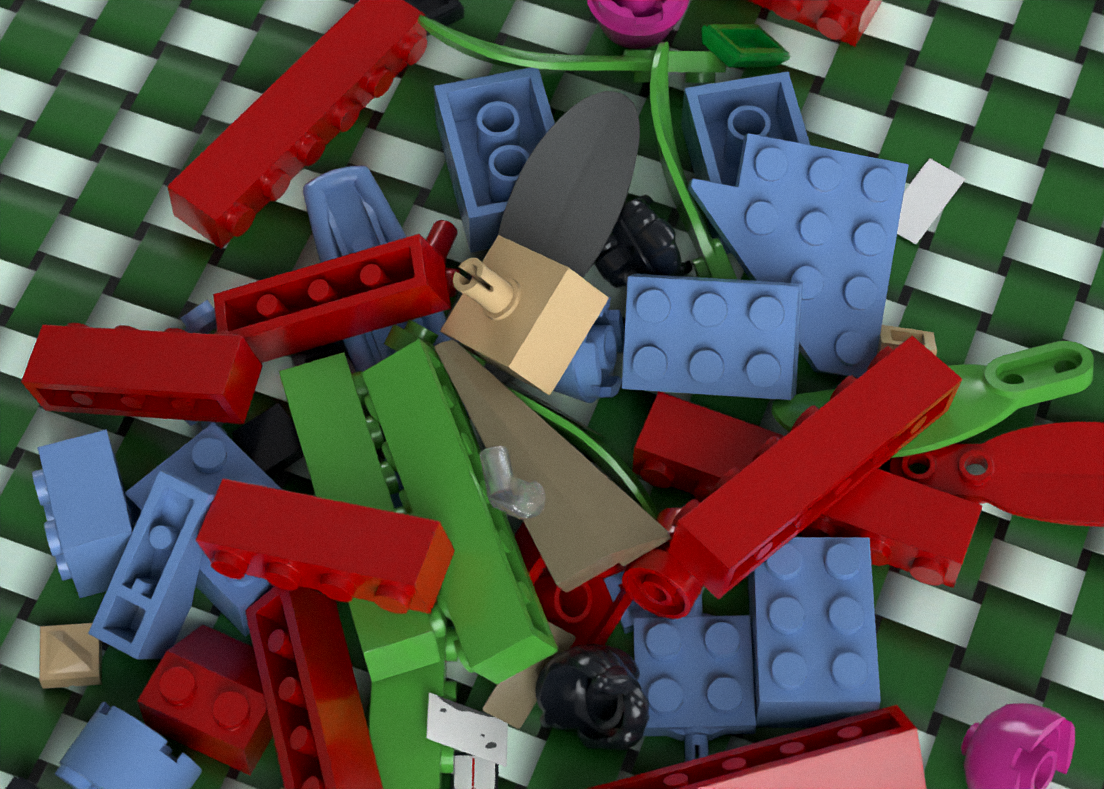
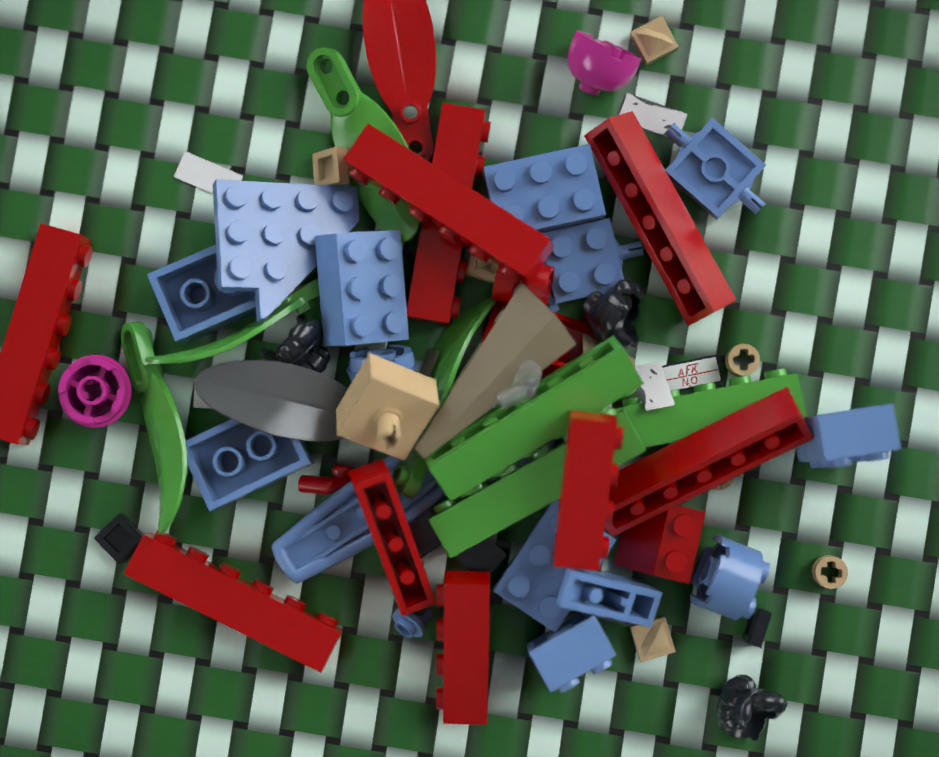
camera: 95 degrees left, 25 degrees up
green tile [701,24,791,68] -> none

